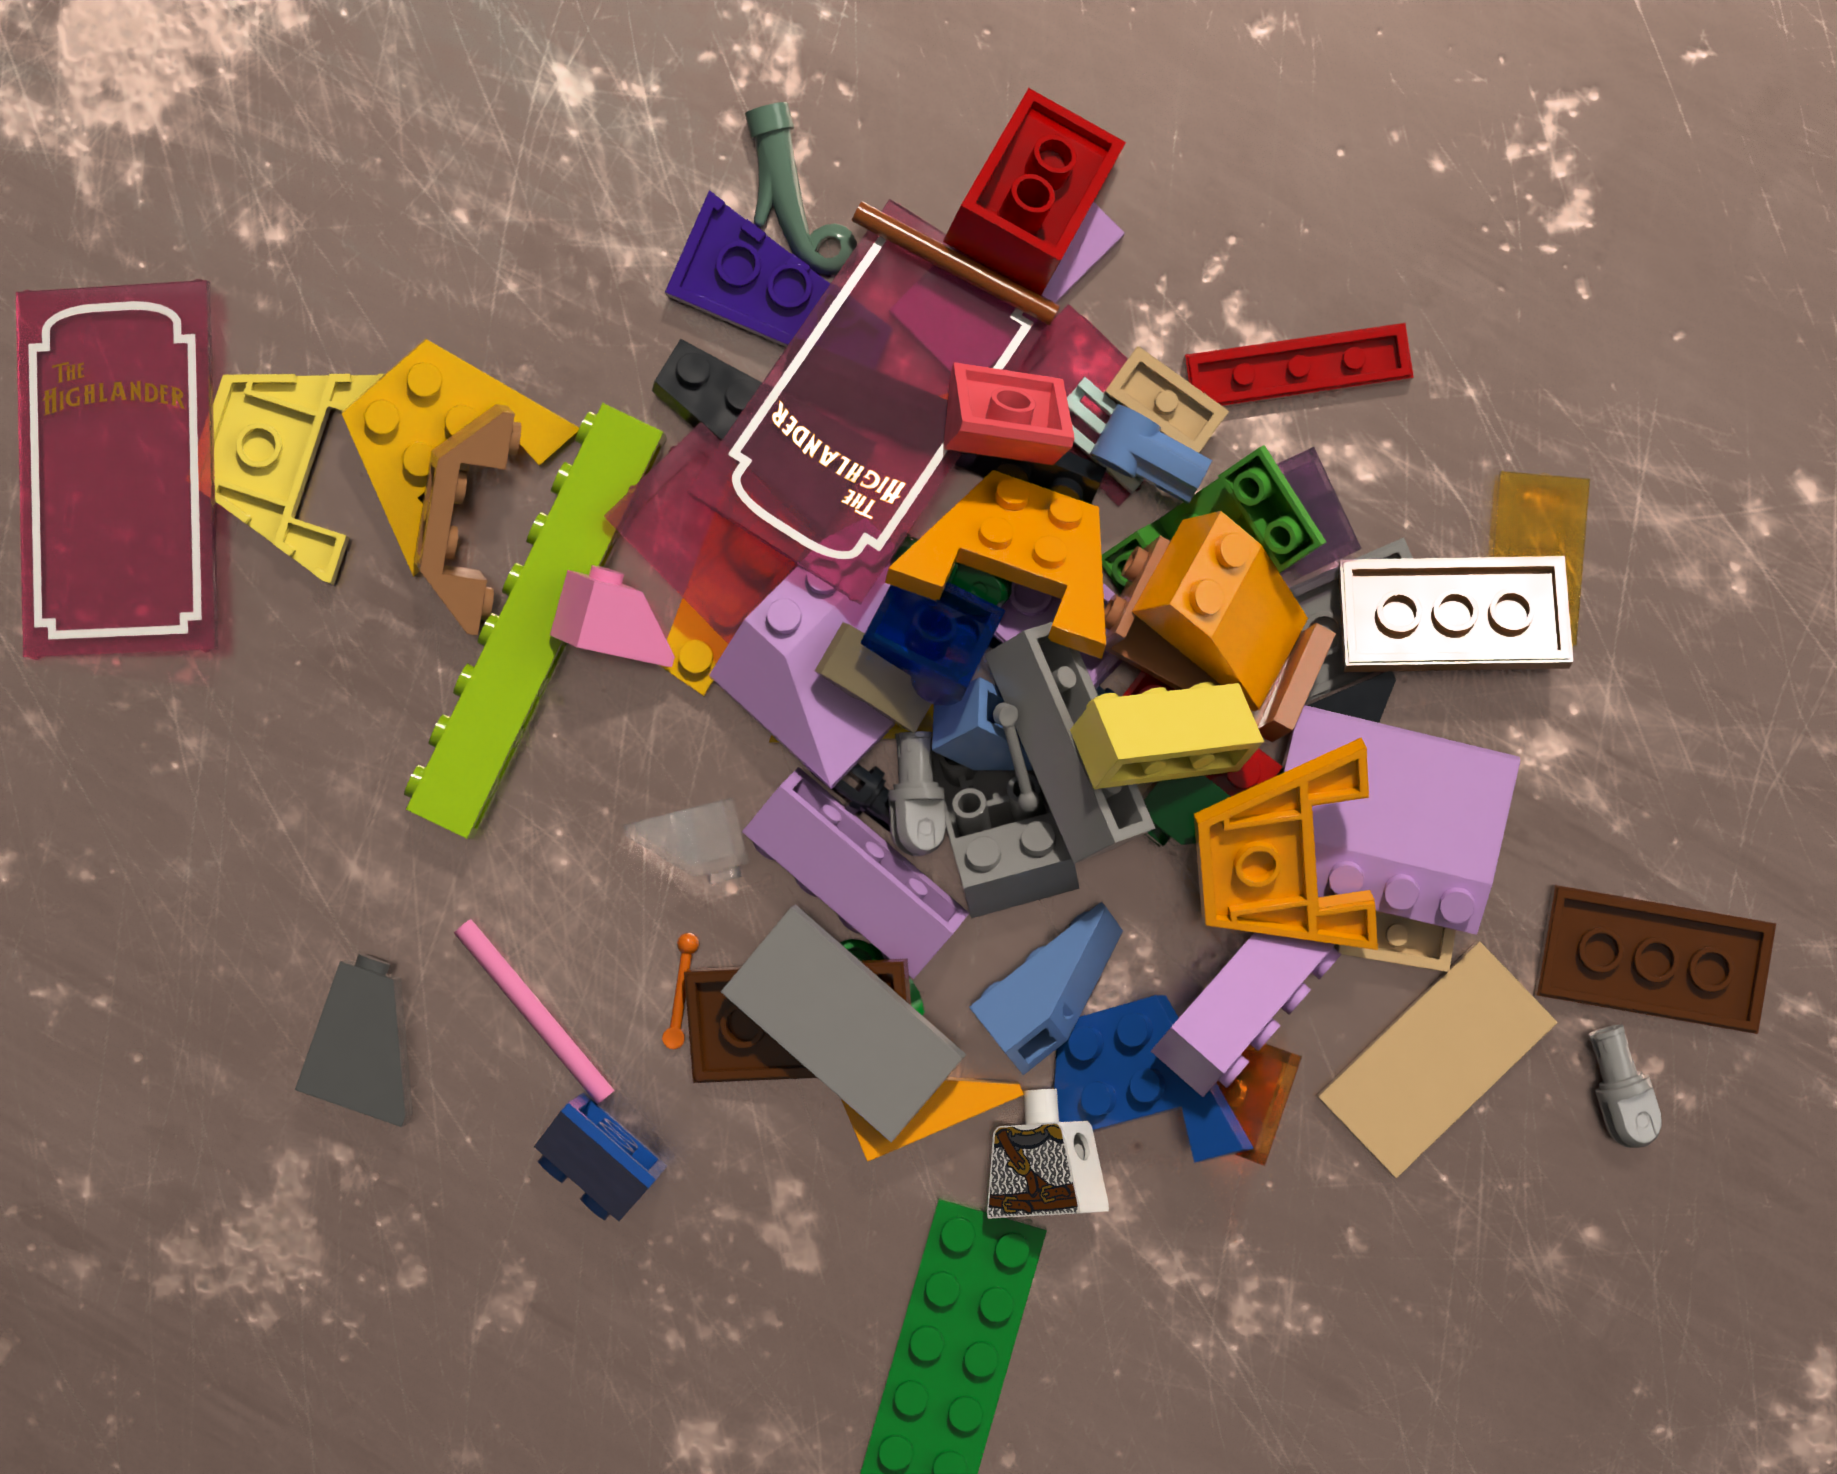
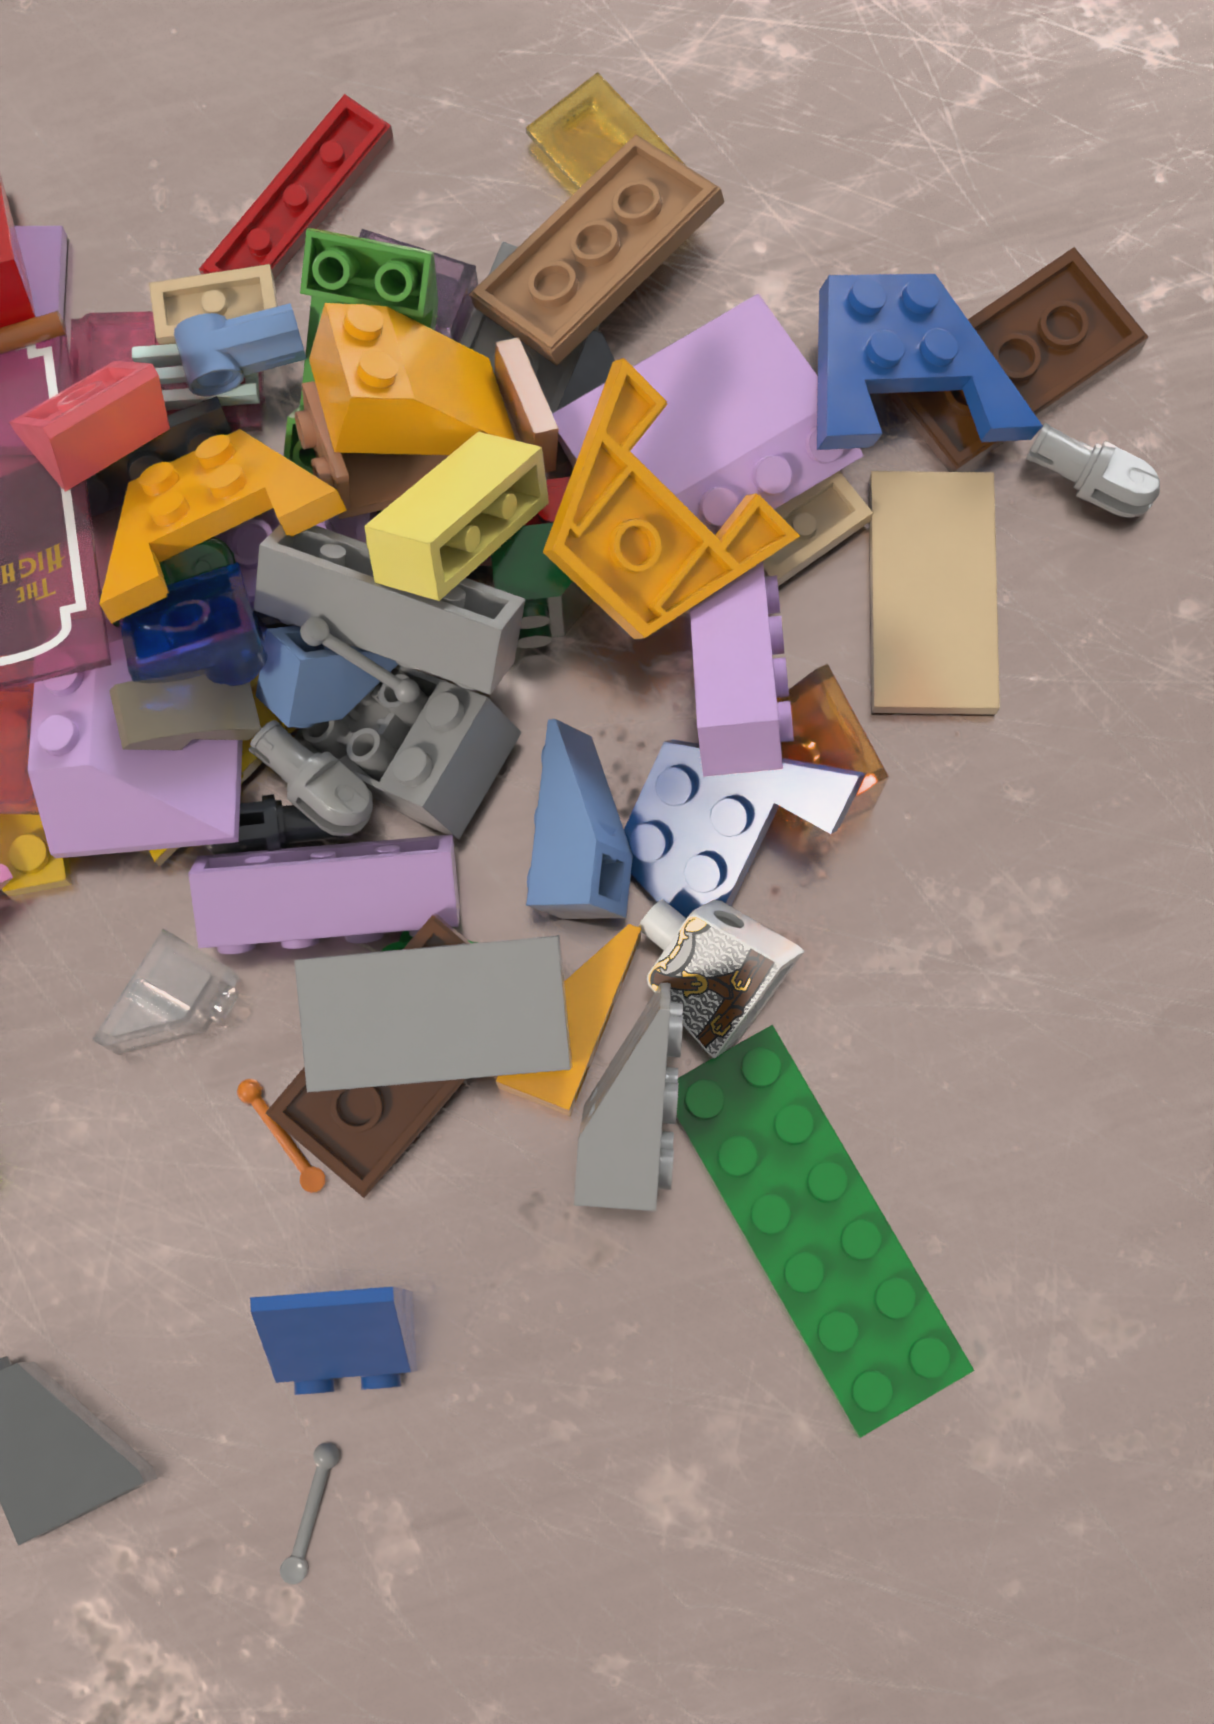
camera: 40 degrees left, 10 degrees down
bright pink piece [454,919,615,1105] -> none
none -> light grey hinge [280,1442,339,1585]
none -> light grey slope [574,983,683,1211]
none -> blue wing [817,274,1043,450]

